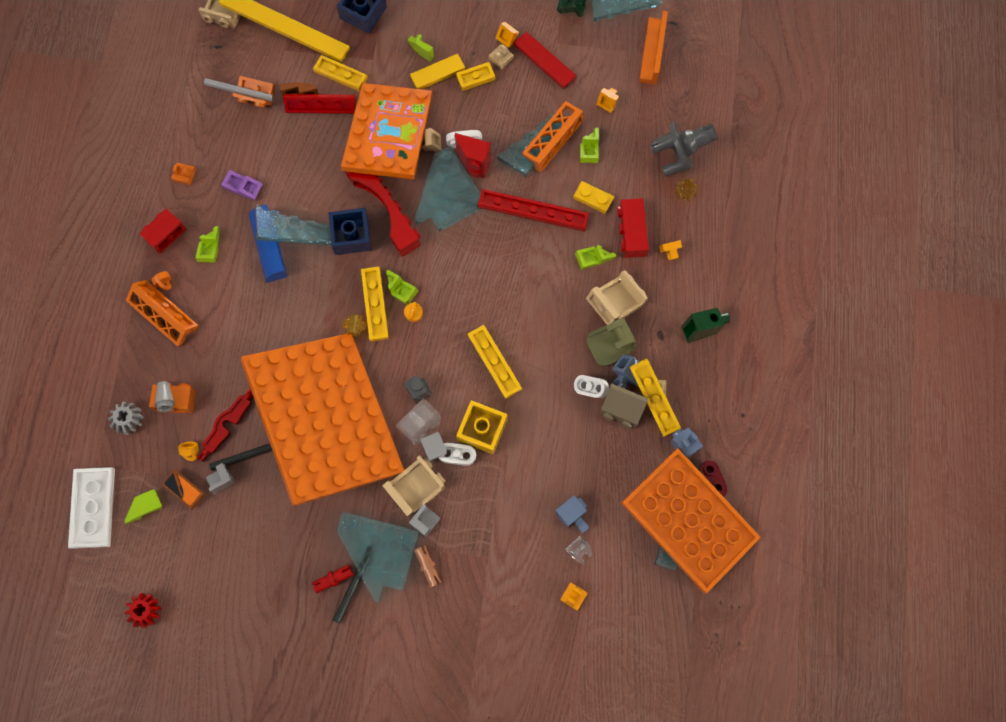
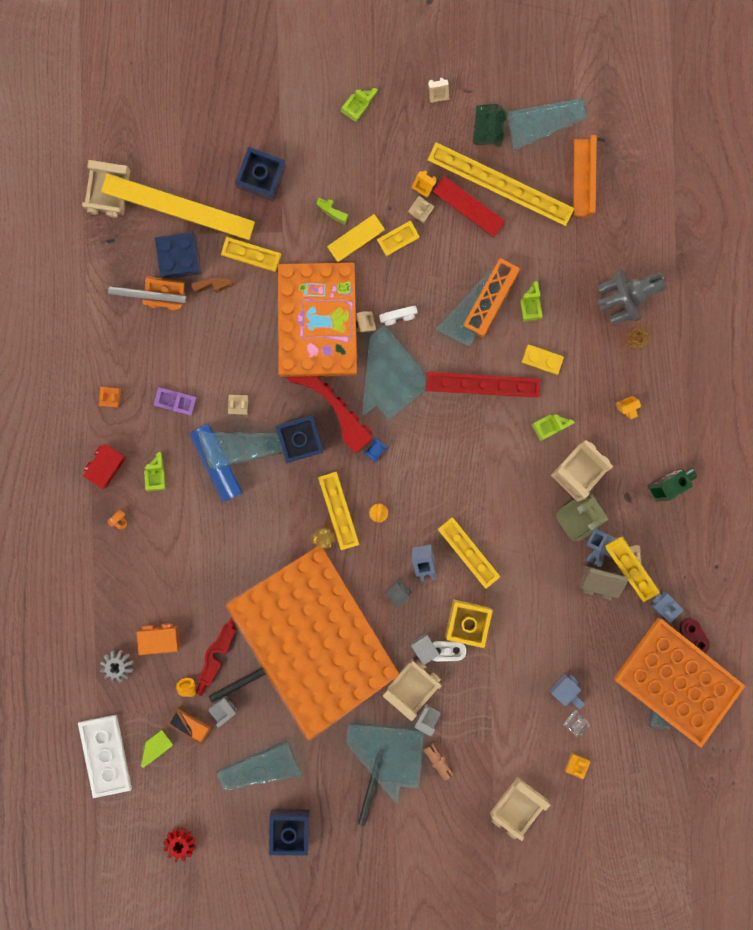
camera: 10 degrees left, 15 degrees up
orange fence [125,280,198,347] -> none
light grey cone [154,381,175,412] -> none
red tile [283,94,356,114] -> none
red pin [312,564,354,594] -> none
lime slope [386,270,418,305] -> none
clear brick [396,398,441,445] -> none
red slope [454,133,492,178] -> none
white plate [574,375,609,398] -> none
light orange tile [596,88,619,113] -> none
red brick [617,198,649,258] -> none
none -> dark blue brick [155,232,202,279]
none -> clear light blue wing [216,741,302,791]
none -> tan tile [228,395,249,415]
none -> dark blue brick [269,810,309,856]
none -> blue bush [363,438,388,463]
none -> sand blue brick [412,544,435,582]
none -> yellow plate [428,142,575,226]
none -> tan panel [490,777,550,841]

